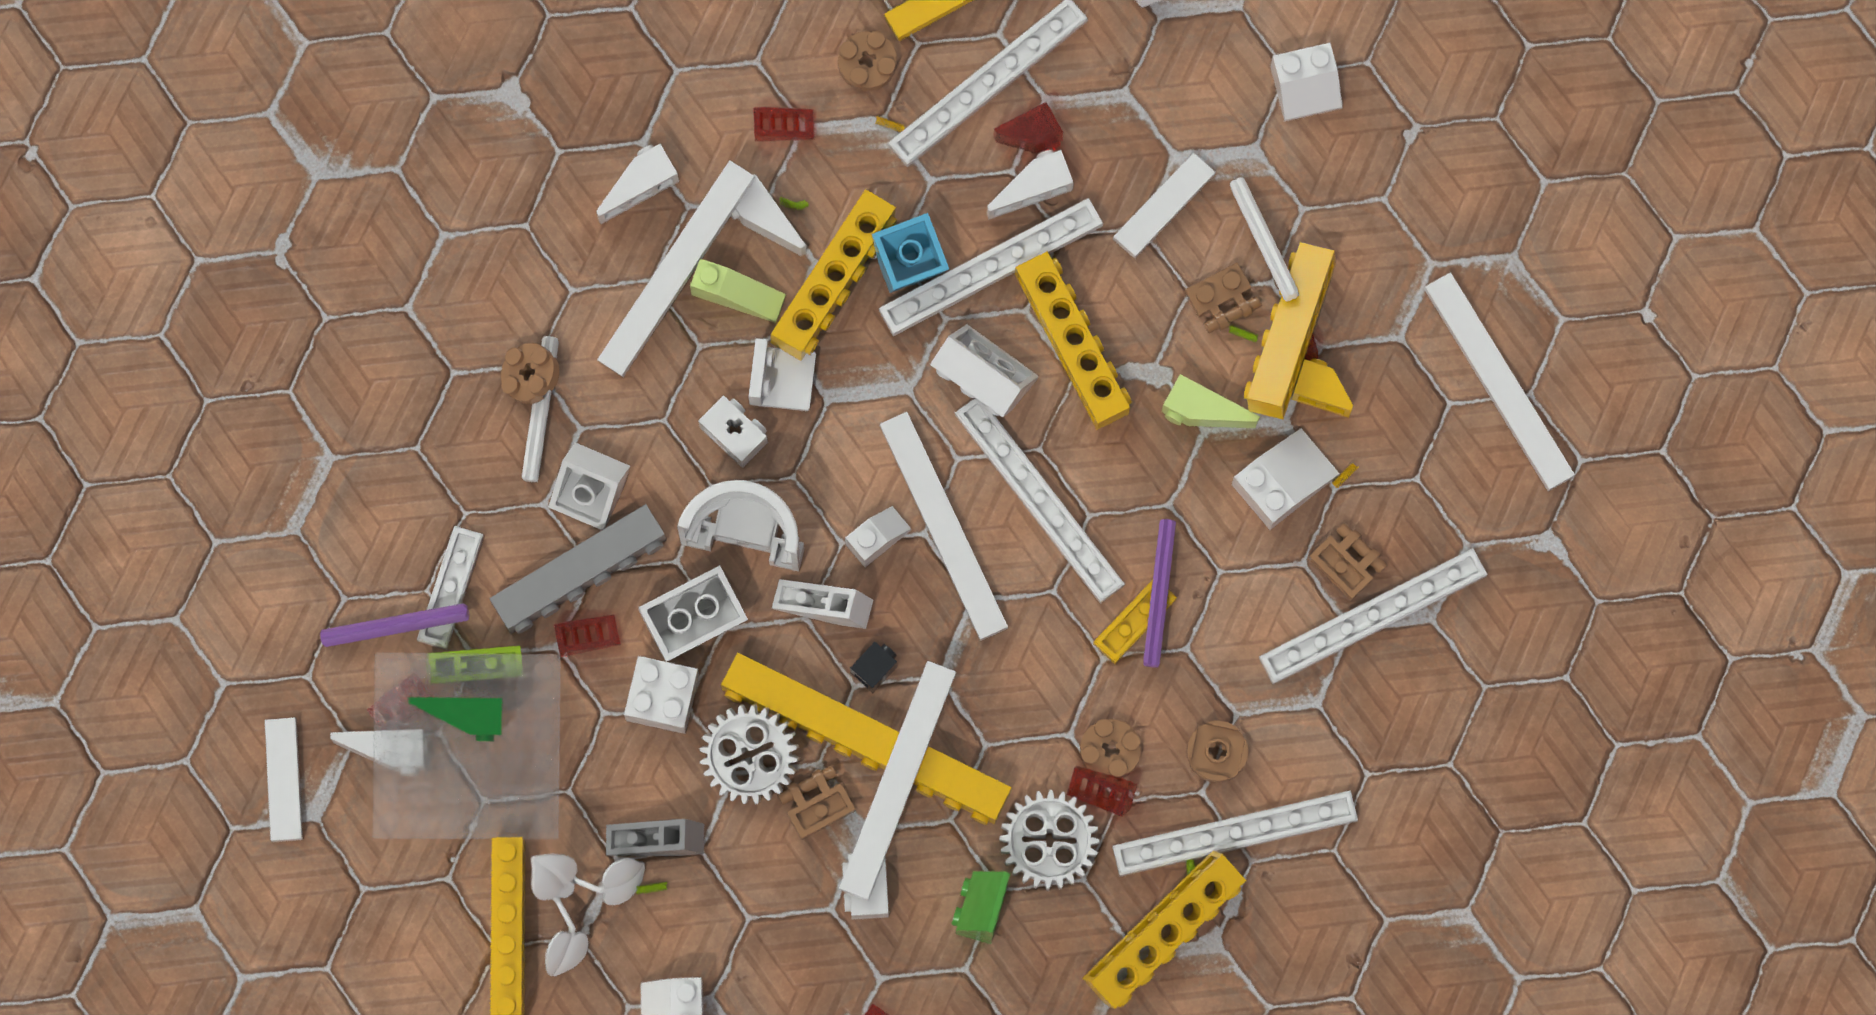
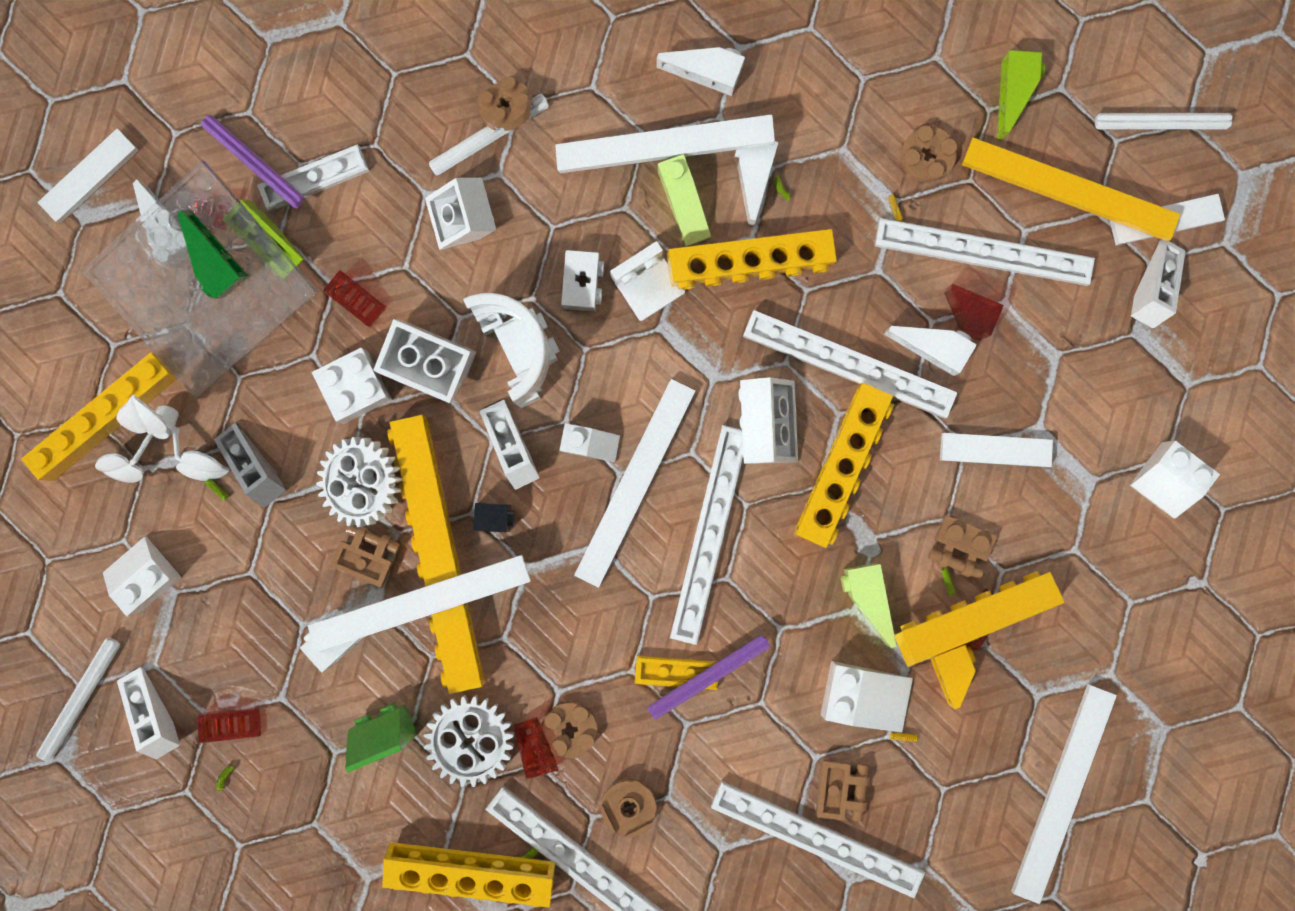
camera: 55 degrees right, 10 degrees up
light grey brick [489,504,666,634] -> none
clear red slope [753,107,814,142] -> none
medium azure slope [872,213,949,293] -> none
white axle [1230,177,1299,301] -> none

